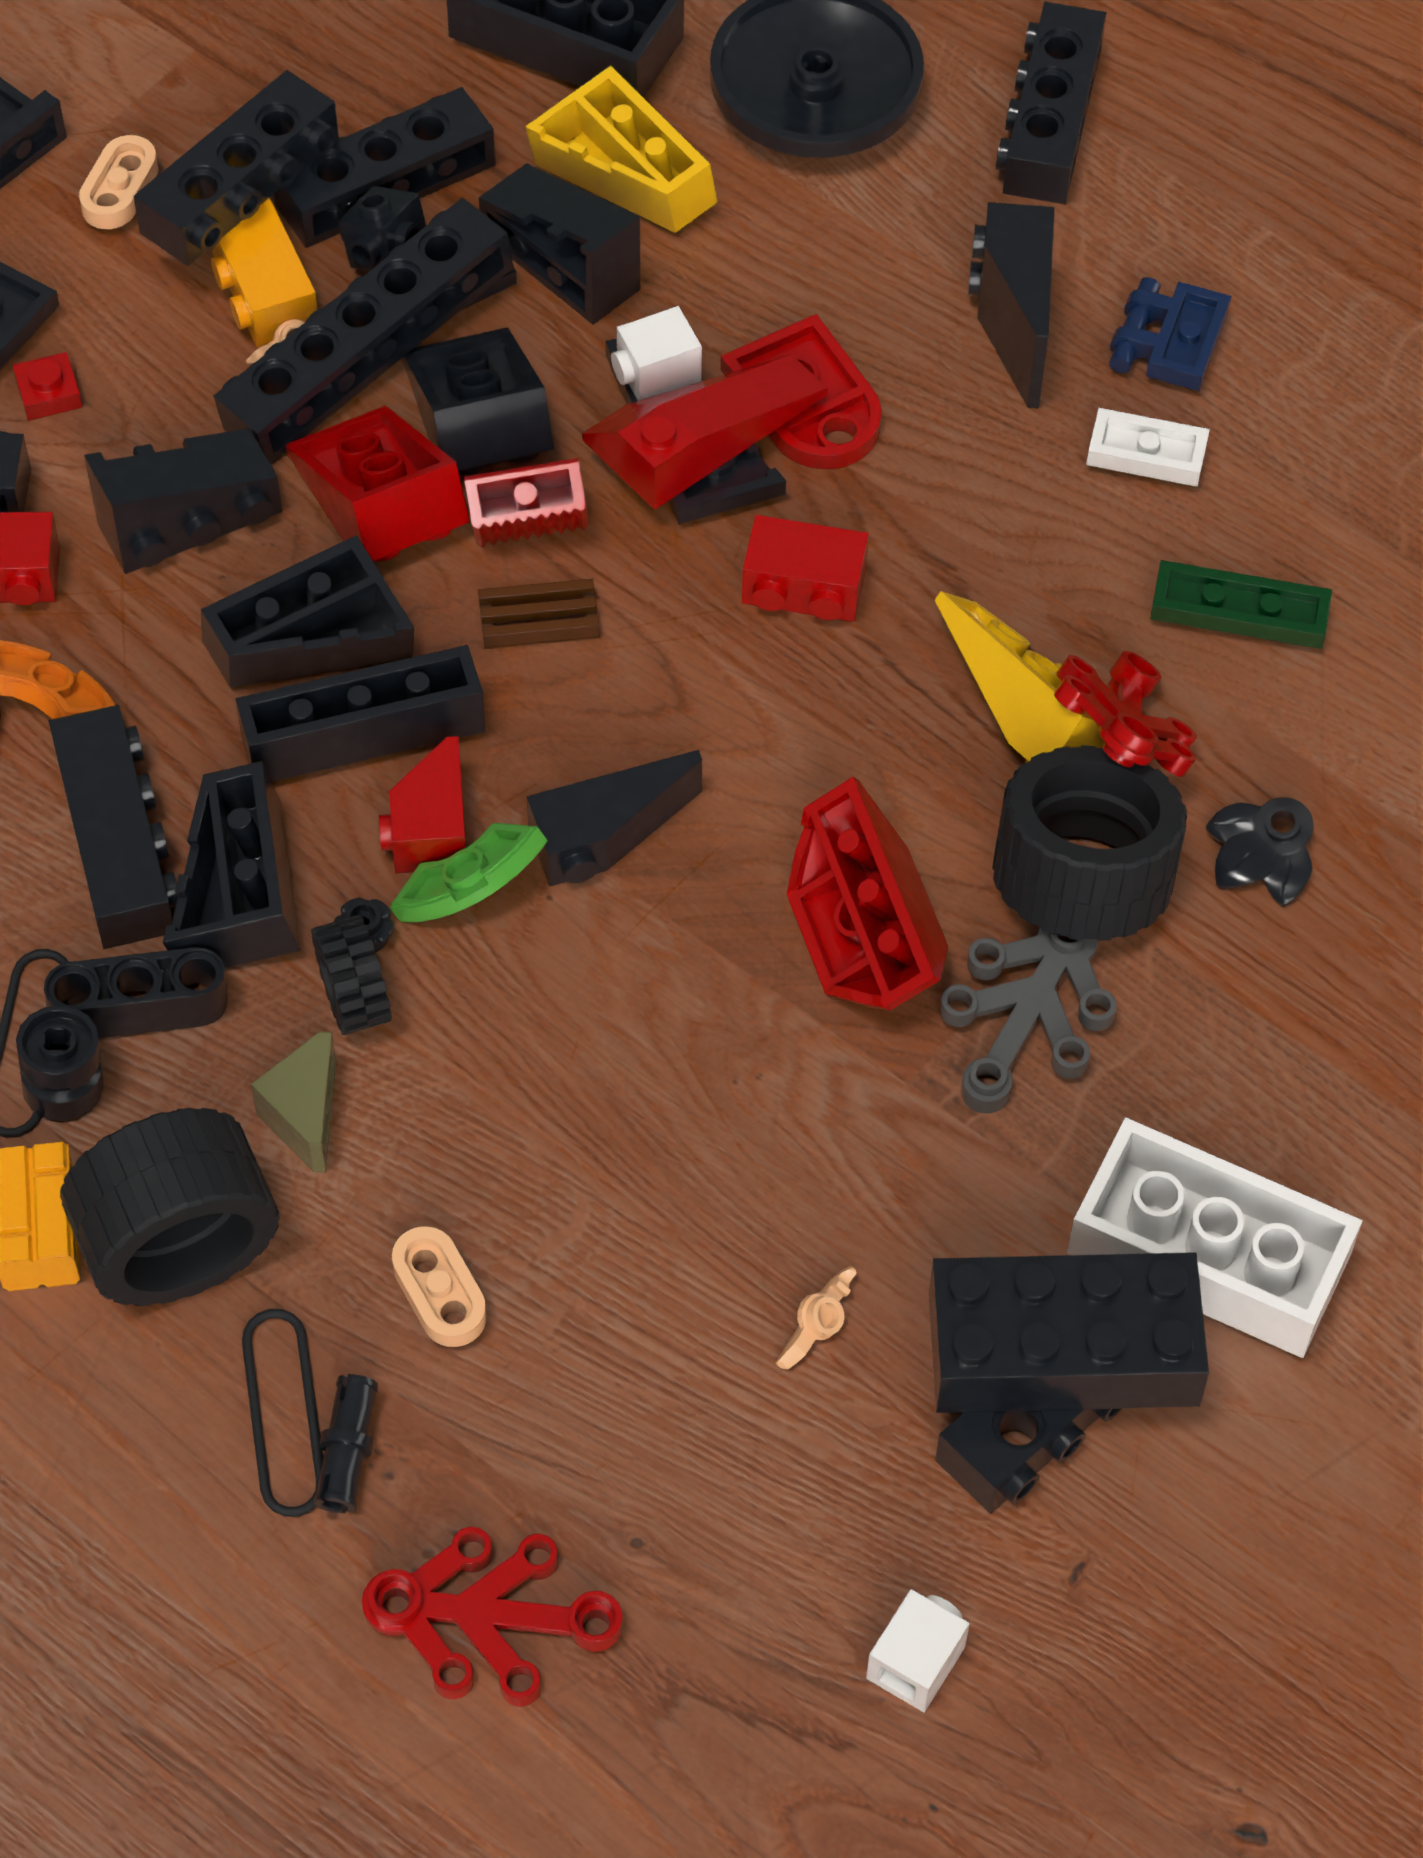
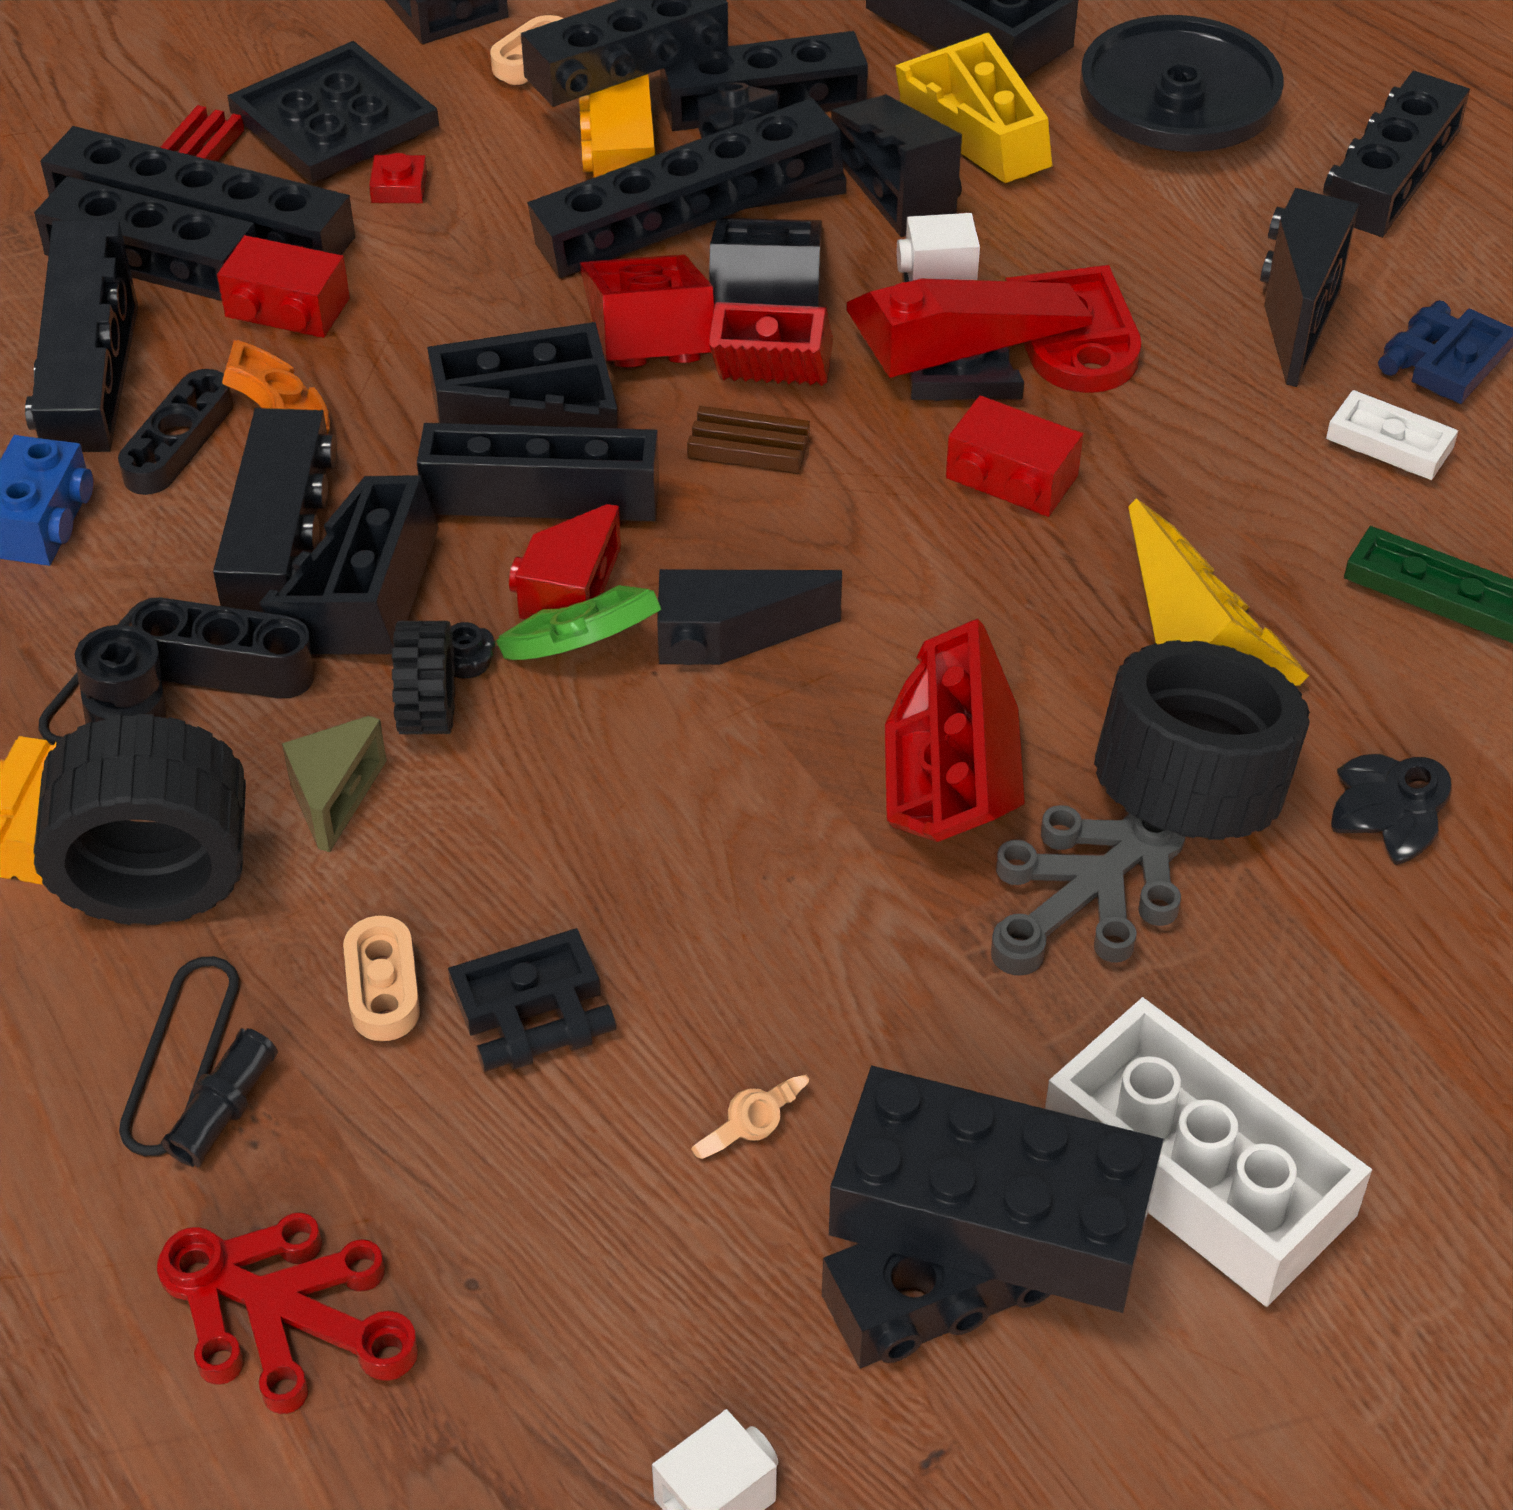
camera: 20 degrees right, 10 degrees down
black wedge [84,428,282,574] -> none
red plant [1054,651,1197,777] -> none
none -> black plate [448,928,616,1072]

